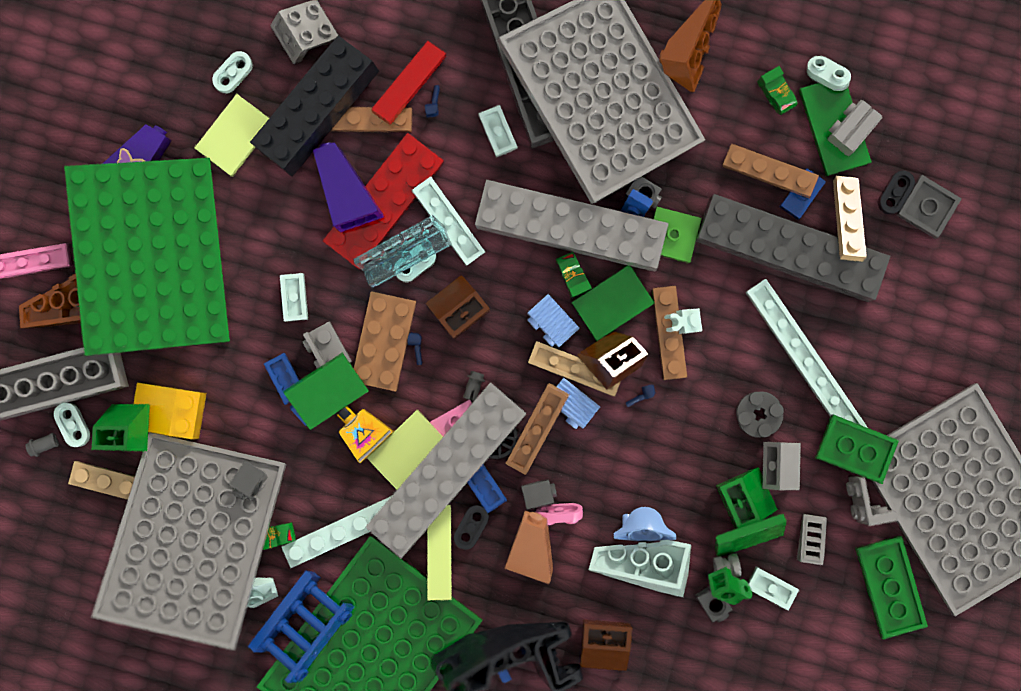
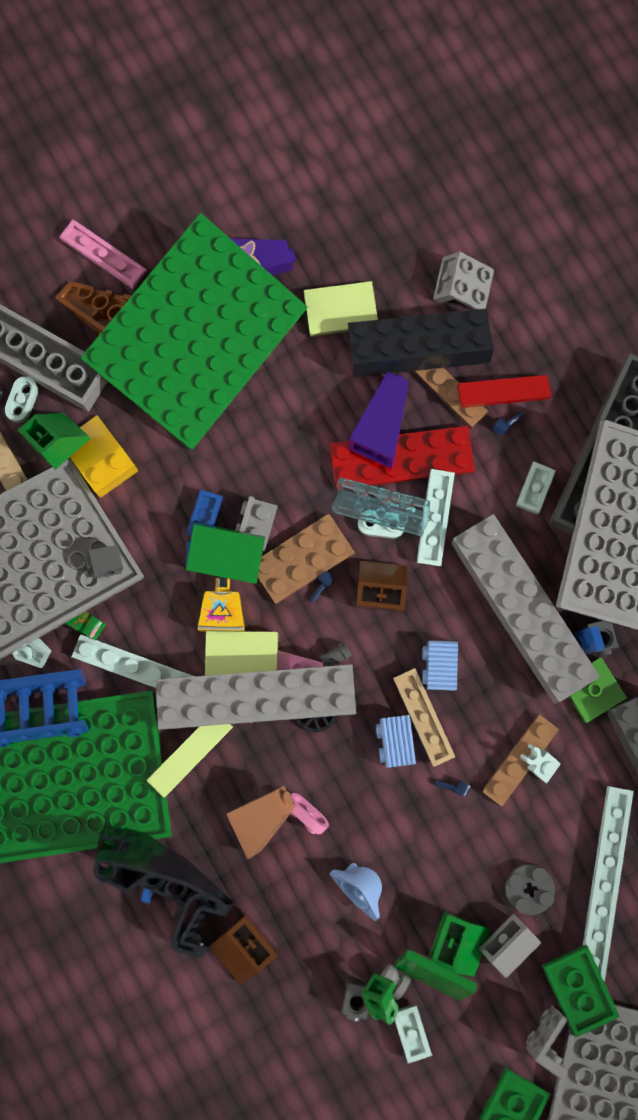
camera: 40 degrees right, 5 degrees down
light aqua plate [212,51,253,93] -> none
light aqua plate [280,273,308,322] -> none
black plate [454,505,489,550] -> none
blue plate [467,464,507,513] -> none
medium nougat plate [506,383,570,475] -> none
dark grey brick [521,479,557,509] -> none
green leg [556,251,592,299] -> none
green tile [571,265,654,341] -> none
reddish brown slope [577,331,648,390] -> none
light aqua wedge [589,540,691,597] -> none
light grey slope [797,514,827,565] -> none

